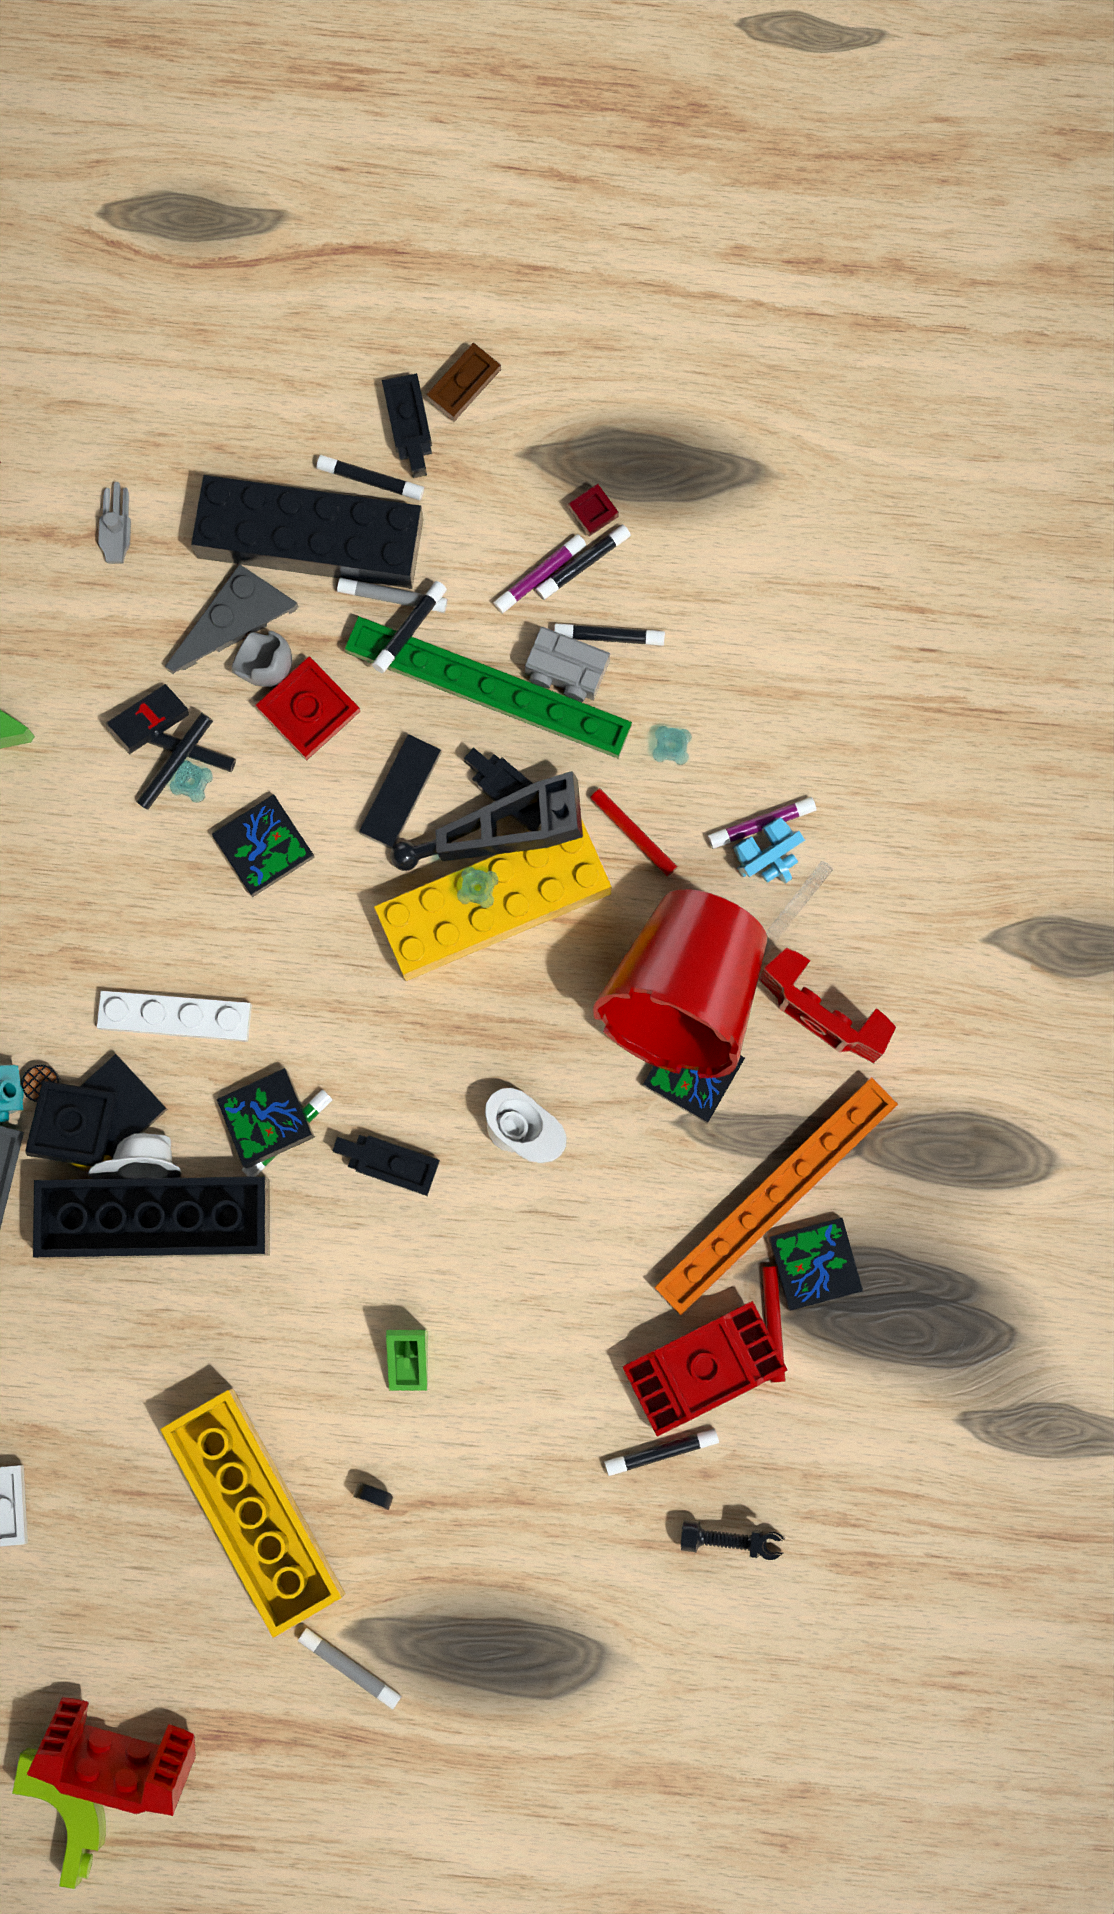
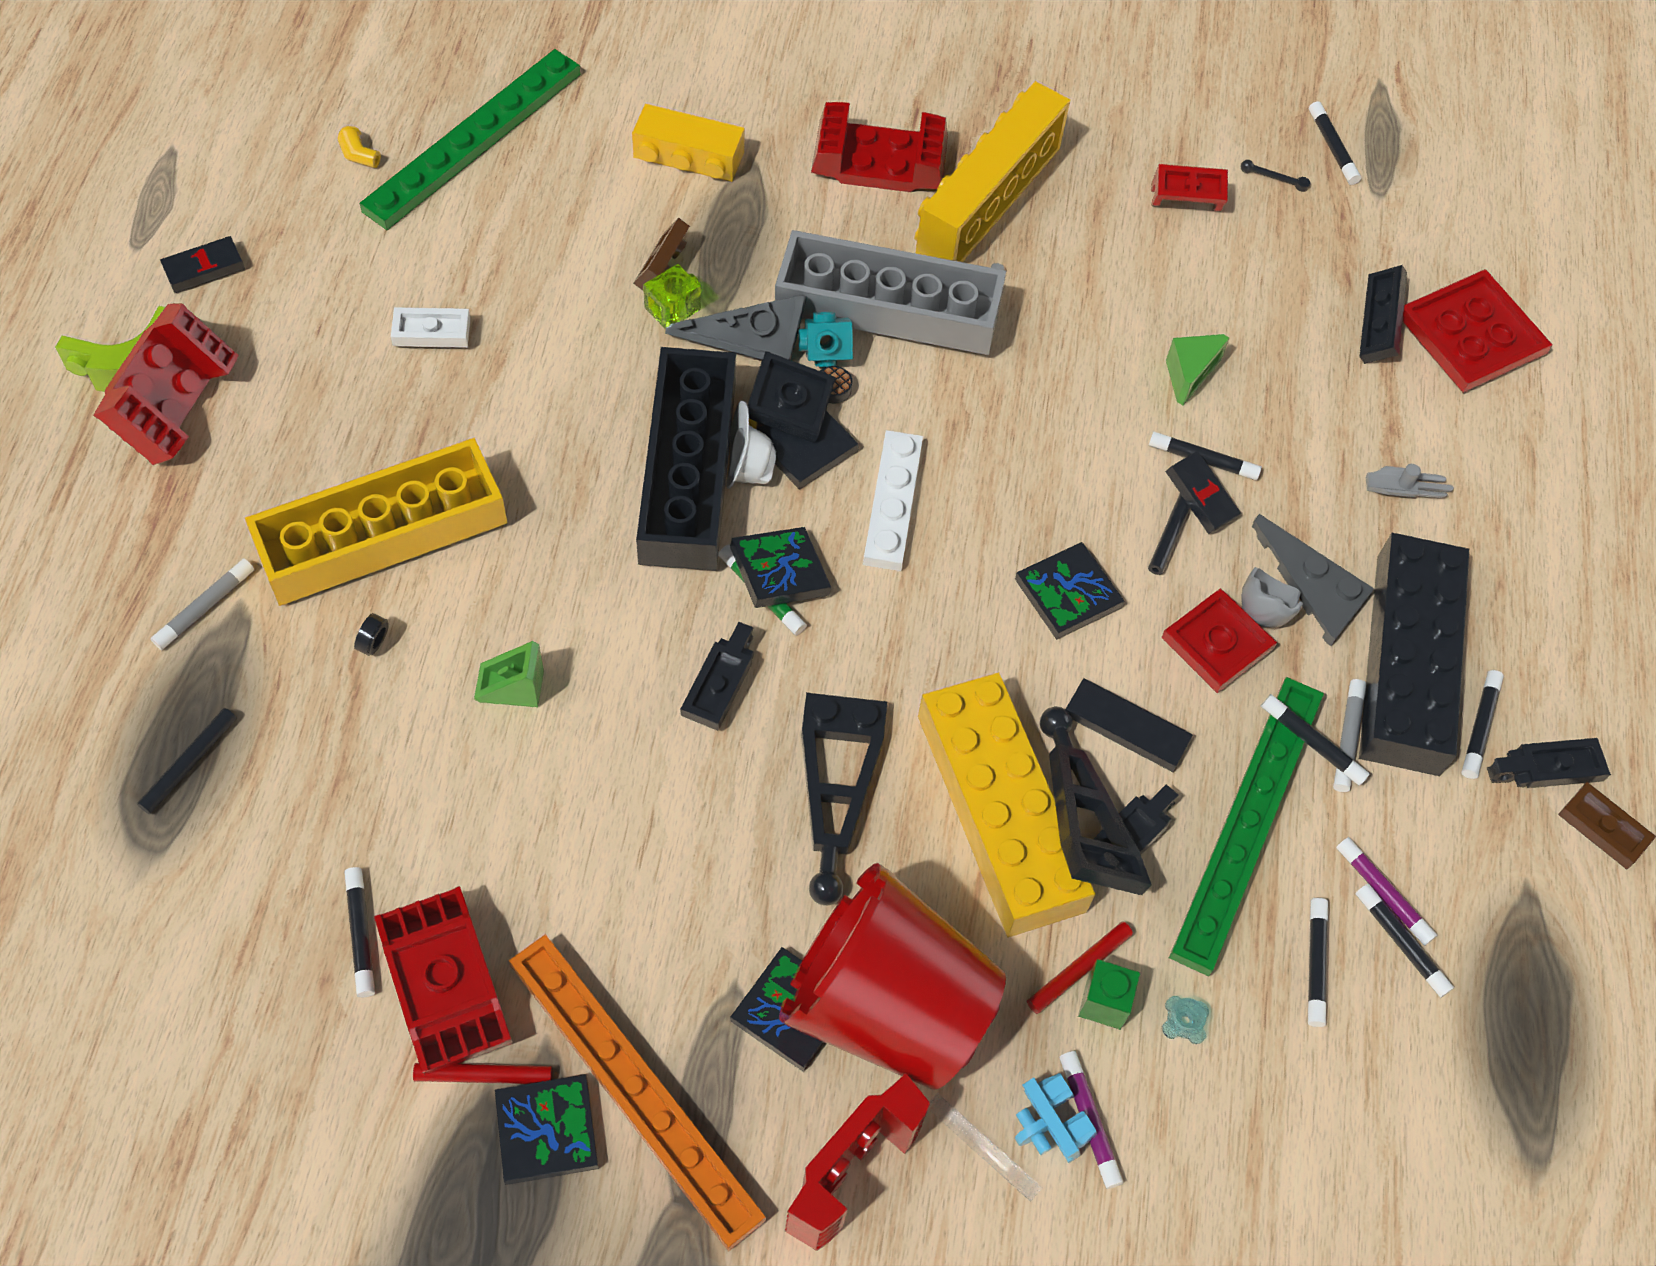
camera: 90 degrees right, 20 degrees down
black piece [136,712,213,810] -> none
clear light blue plate [170,761,213,803] -> none
clear light blue plate [457,867,498,908] -> none
white piece [485,1088,566,1163] -> none
light grey brick [525,627,610,702] -> none
dark red plate [568,484,619,537] -> none
black bar [681,1519,785,1560] -> none
none -> black bar [137,708,237,814]
none -> black plate [801,692,887,906]
none -> green brick [1078,959,1140,1030]
none -> black bar [1149,431,1262,481]

